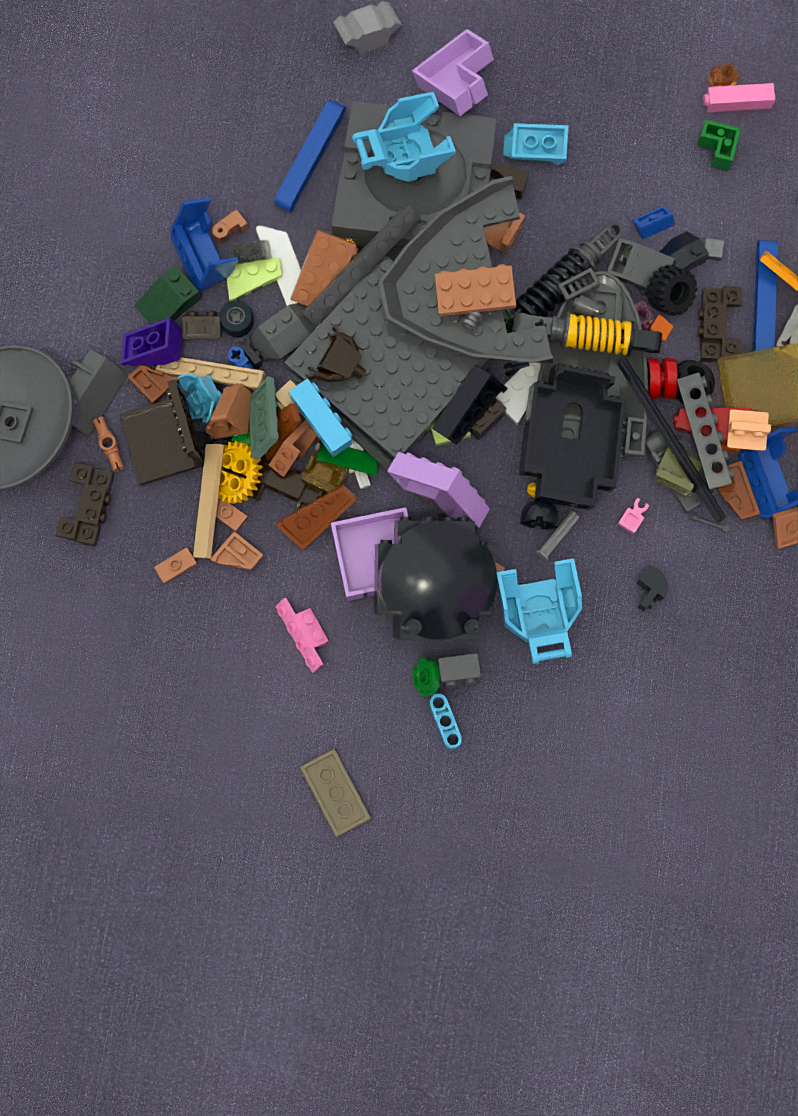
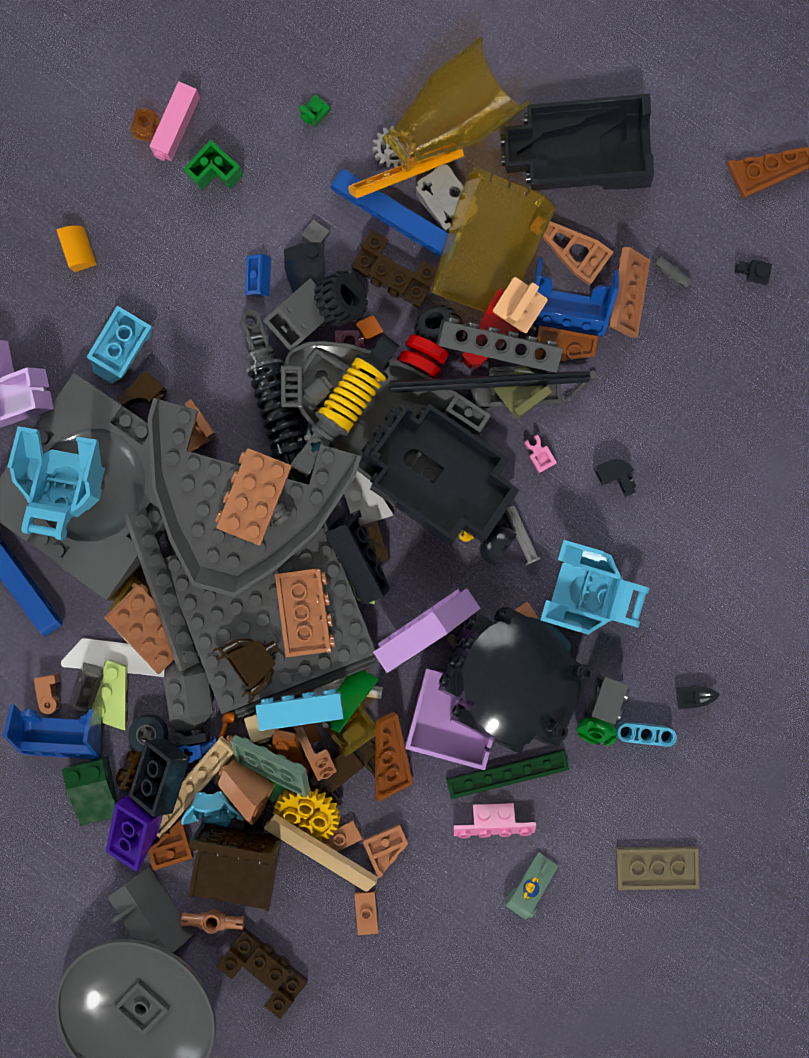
camera: 65 degrees left, 10 degrees up
none -> light orange brick [56,225,97,272]
none -> black brick [129,739,190,817]
none -> orange hand [219,711,236,738]
none -> nougat bracket [275,568,335,658]
none -> dark green tile [446,749,569,799]
none -> sand green door [504,852,559,920]
none -> black plate [676,686,720,709]

